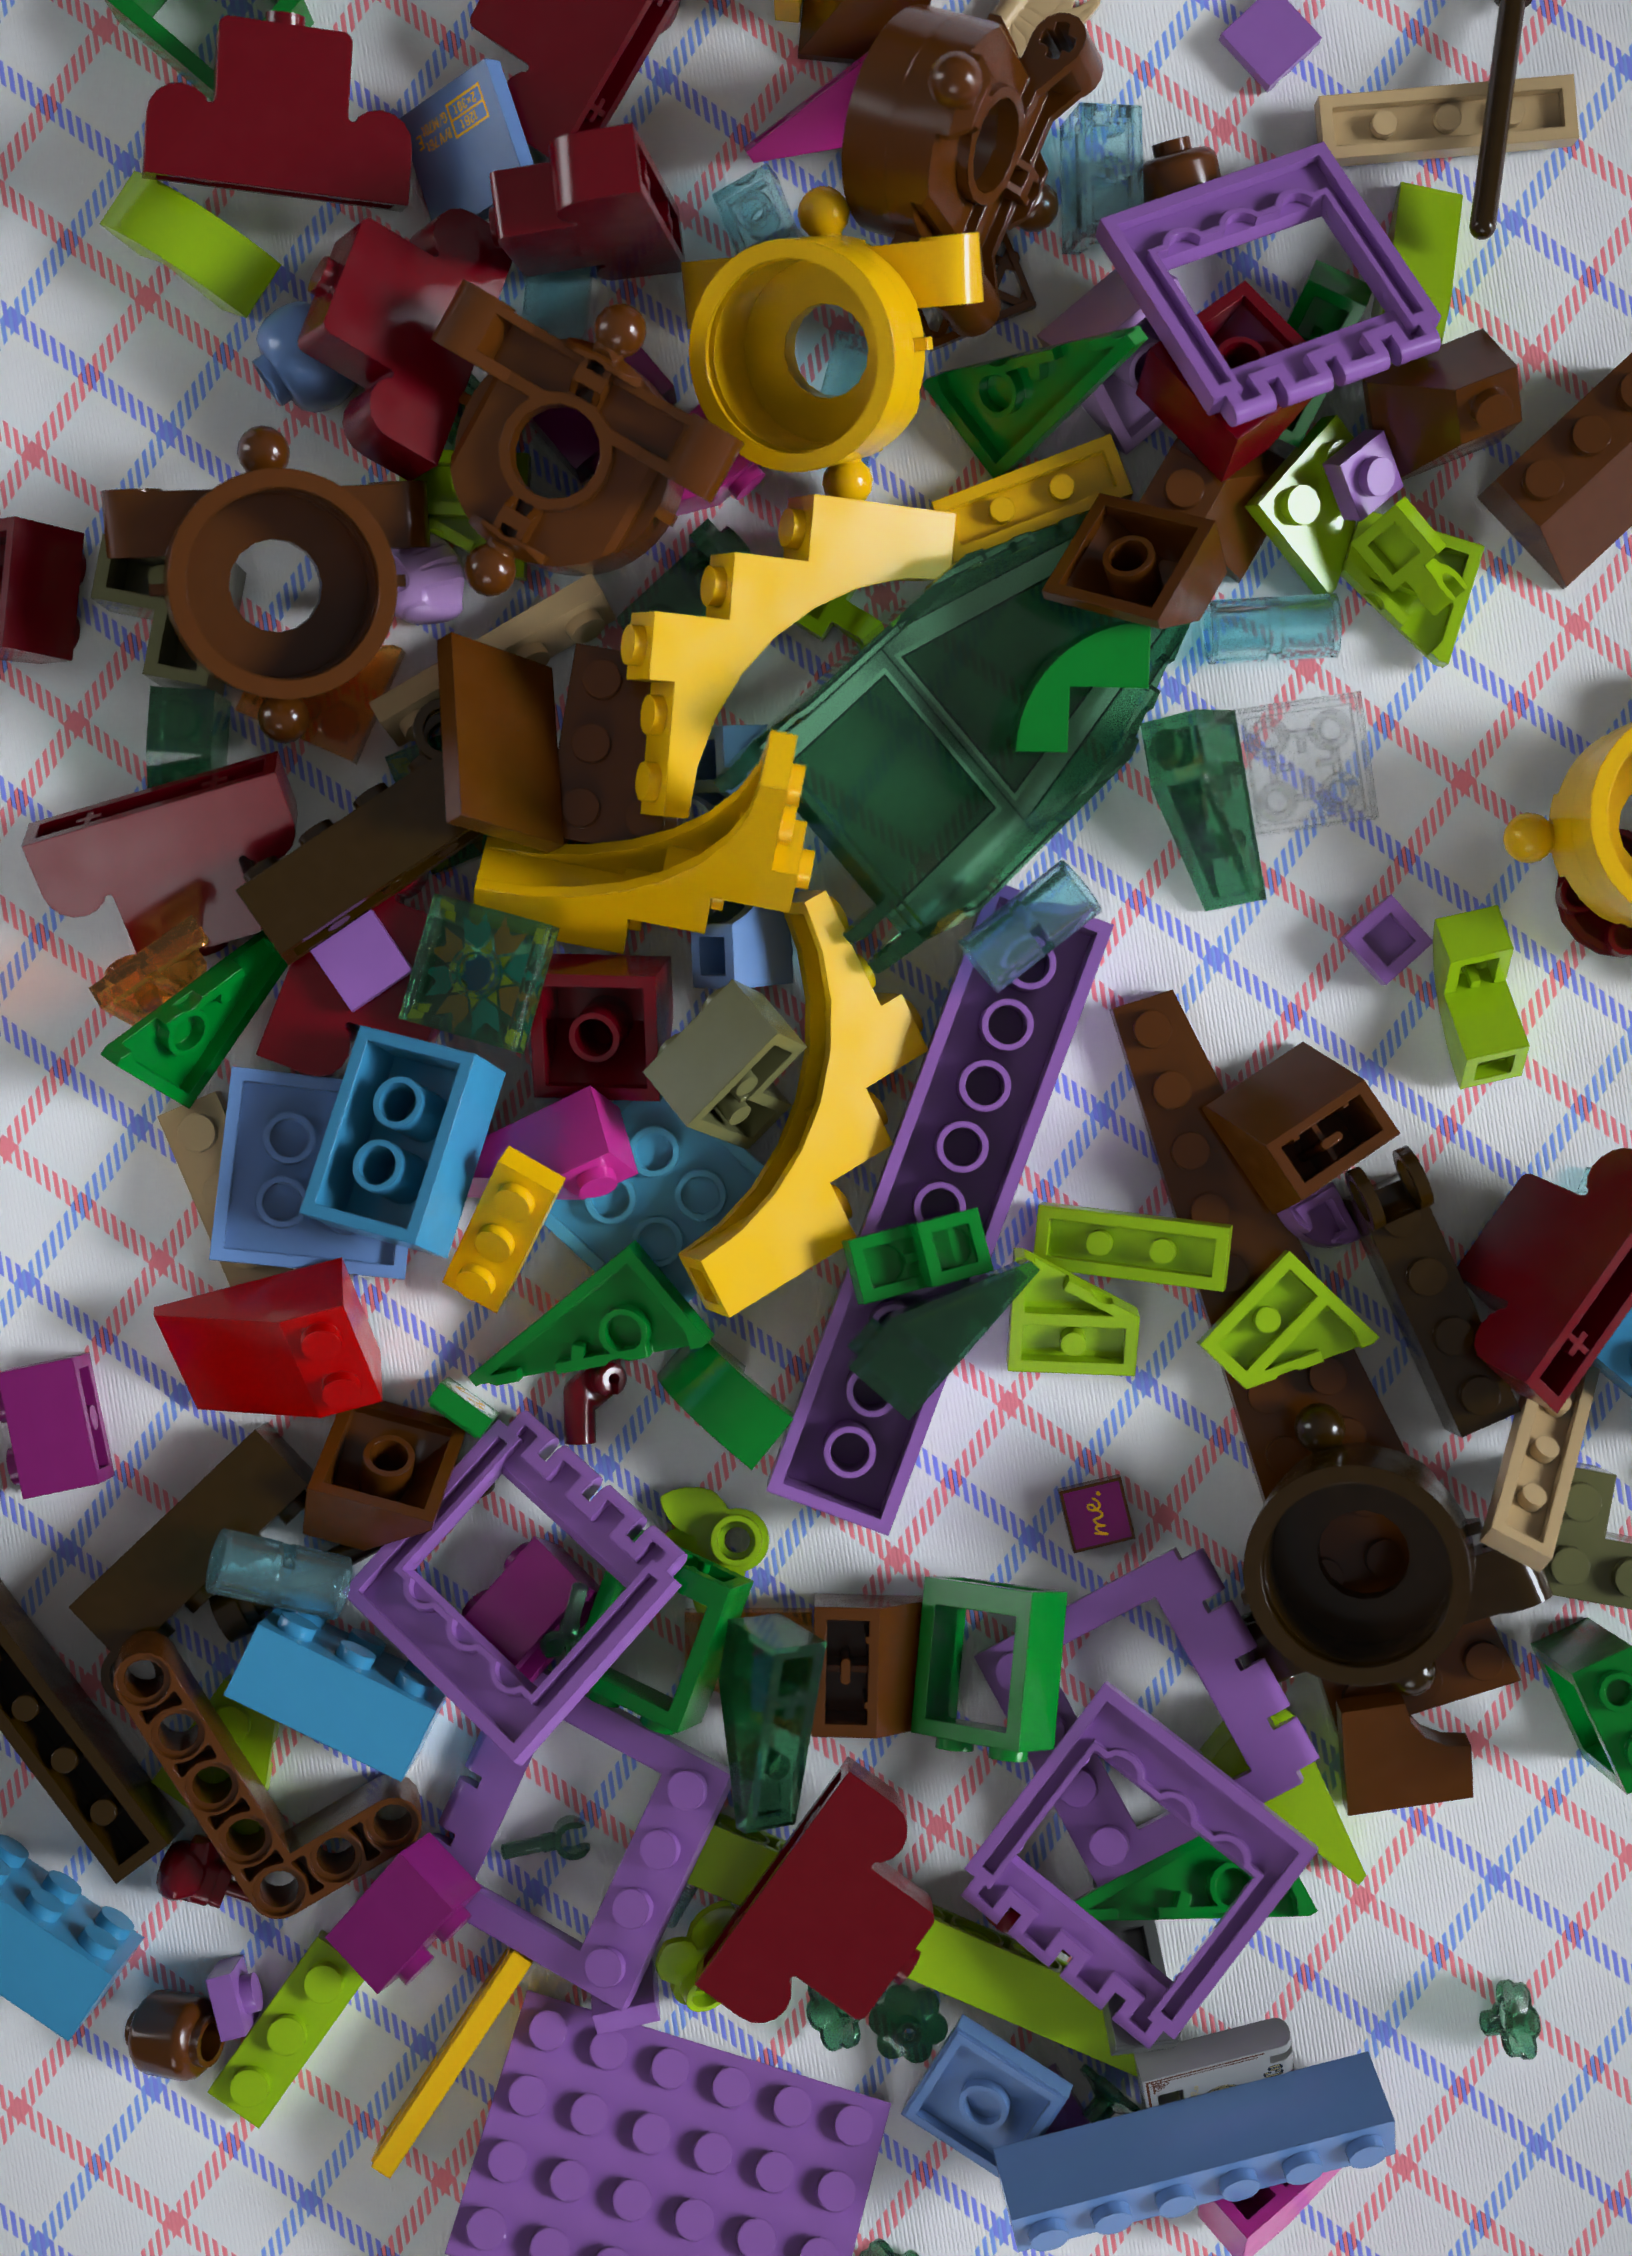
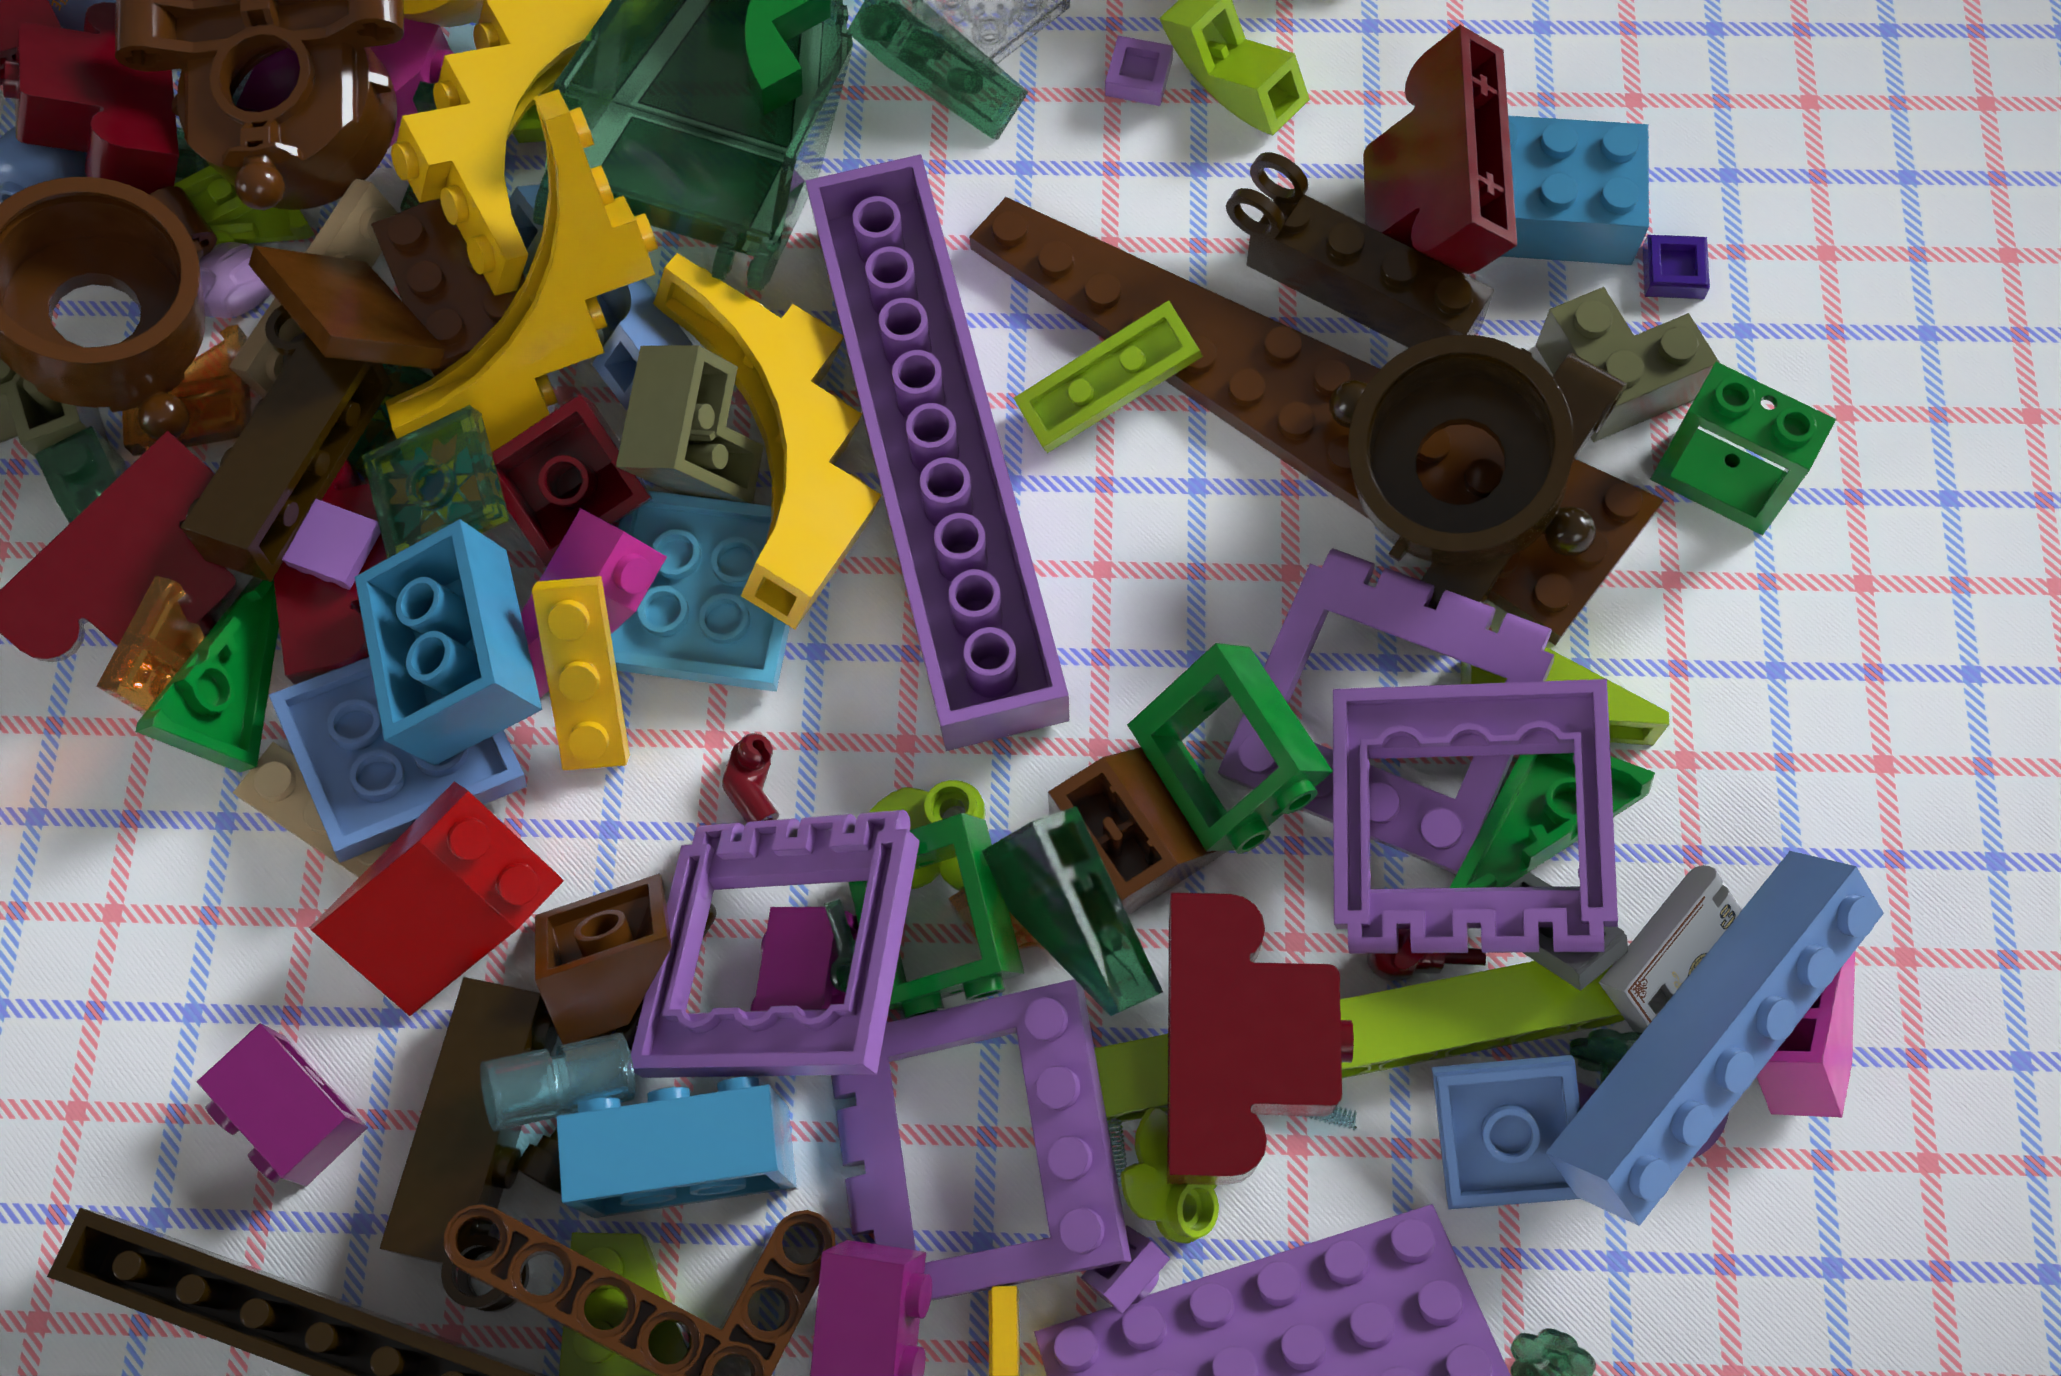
camera: 30 degrees left, 20 degrees down
green tile [427,1377,500,1439] -> none
green wing [468,1240,715,1386] -> none
hand [501,1815,590,1860] -> none
green brick [657,1339,794,1470] -> none
clear green plant [806,1986,860,2052] -> none
green slope [842,1207,994,1305] -> none
clear green slope [847,1258,1040,1420] -> none
clear green plant [868,1984,948,2063] -> none
clear light blue pin [957,860,1102,993] -> none
lime wing [1006,1248,1140,1376] -> none
magenta tile [1057,1474,1136,1553] -> none
lime wing [1196,1250,1379,1389] -> none
reddish brown slope [1201,1042,1401,1215] -> none
medium lavender tile [1277,1182,1362,1248] -> none
reddish brown tile [1336,1691,1474,1816] -> none
tan plate [1479,1365,1600,1573] -> none
clear green plant [1479,1979,1541,2060] -> none

